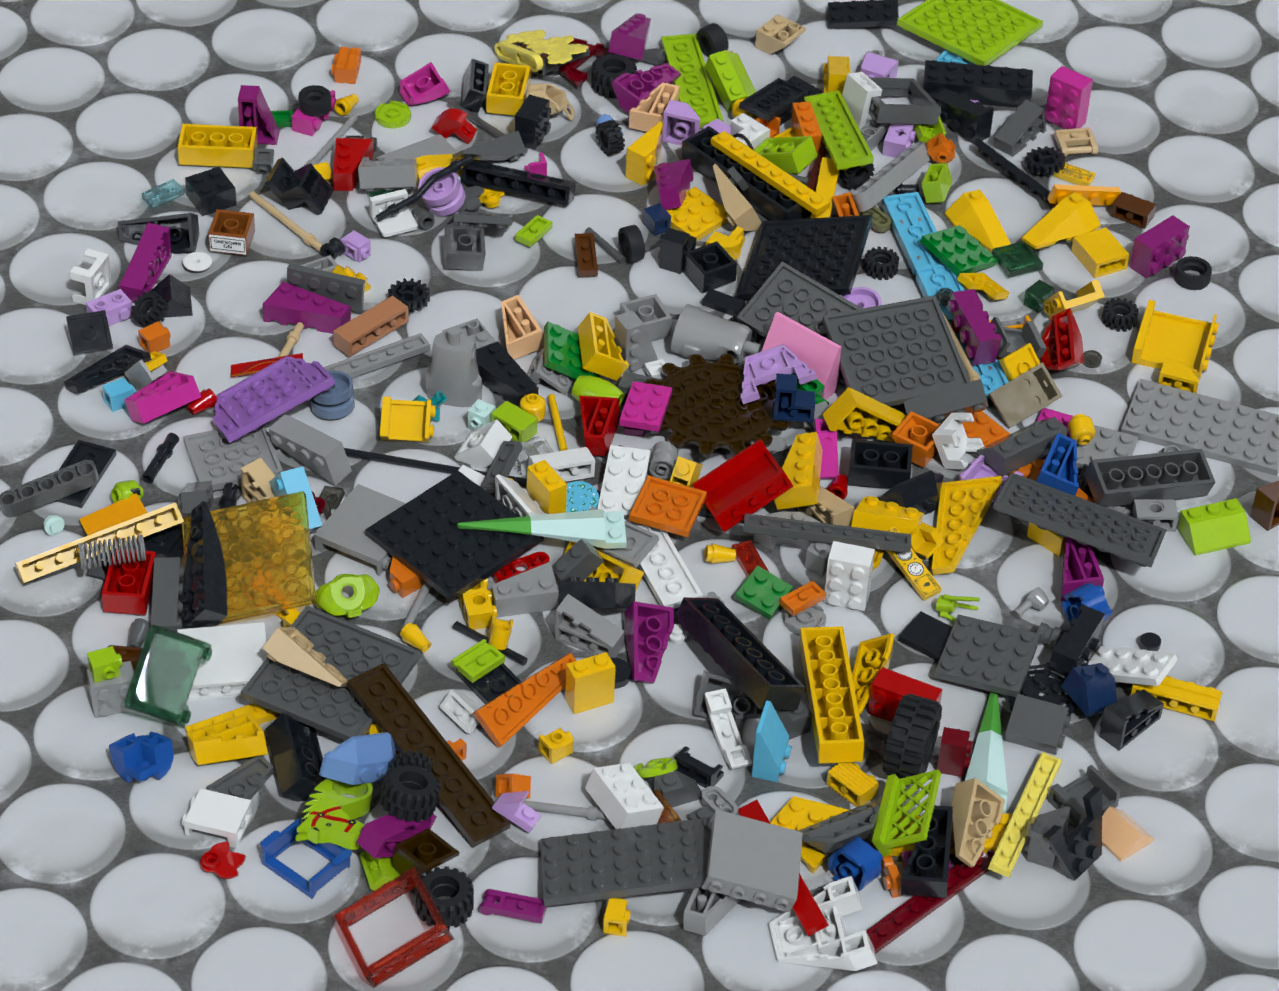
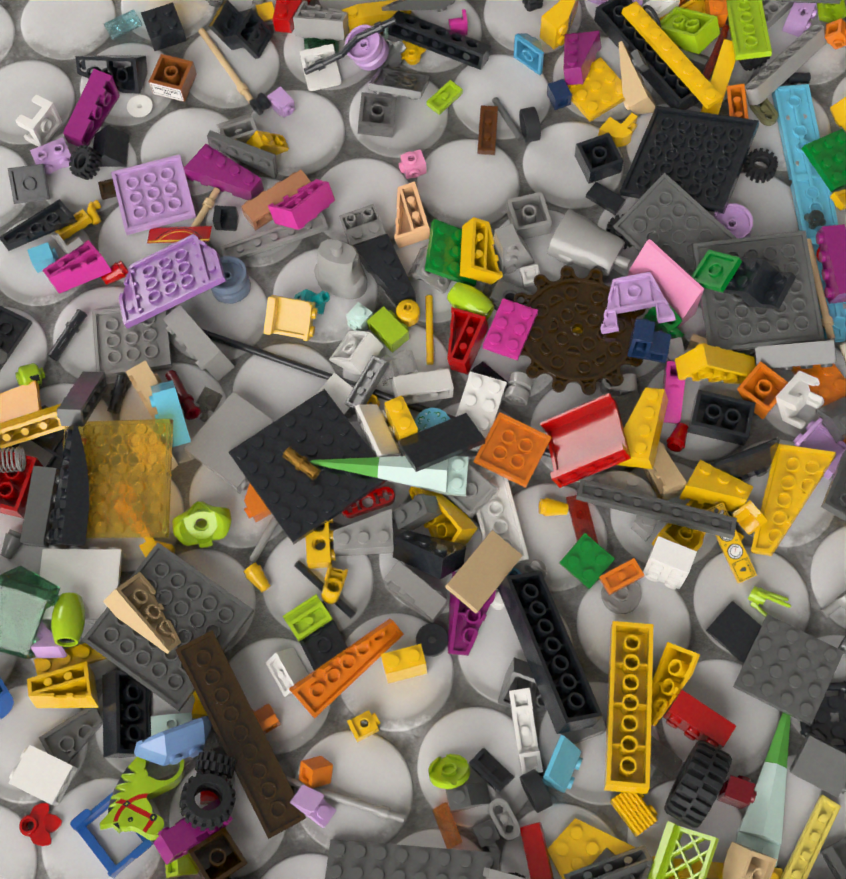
camera: 15 degrees right, 25 degrees up
orange brick [138,321,171,353] -> none
black gear [388,278,430,312] -> none
dark grey cone [412,206,435,230] -> none
white brick [585,763,664,829] -> none
black brick [658,228,697,274] -> none
yellow slope [670,456,703,488] -> none
lime brick [921,163,953,204] -> none
none -> lavender slope [31,621,67,658]
none -> lime piece [51,592,85,647]
none -> yellow arm [87,200,101,225]
none -> dark brown tile [98,179,117,200]
none -> lavender plate [111,154,196,235]
none -> black panel [212,205,239,231]
none -> dark pink wedge [268,179,335,230]
none -> pearl gold pin [283,447,321,480]
none -> bright pink brick [398,149,426,179]
none -> black tile [398,413,485,472]
none -> tan tile [445,530,523,613]
none -> dark azure slope [514,33,544,75]
none -> black tyre [520,769,553,813]
none -> green plate [691,249,742,293]
none -> black bracket [723,257,796,309]

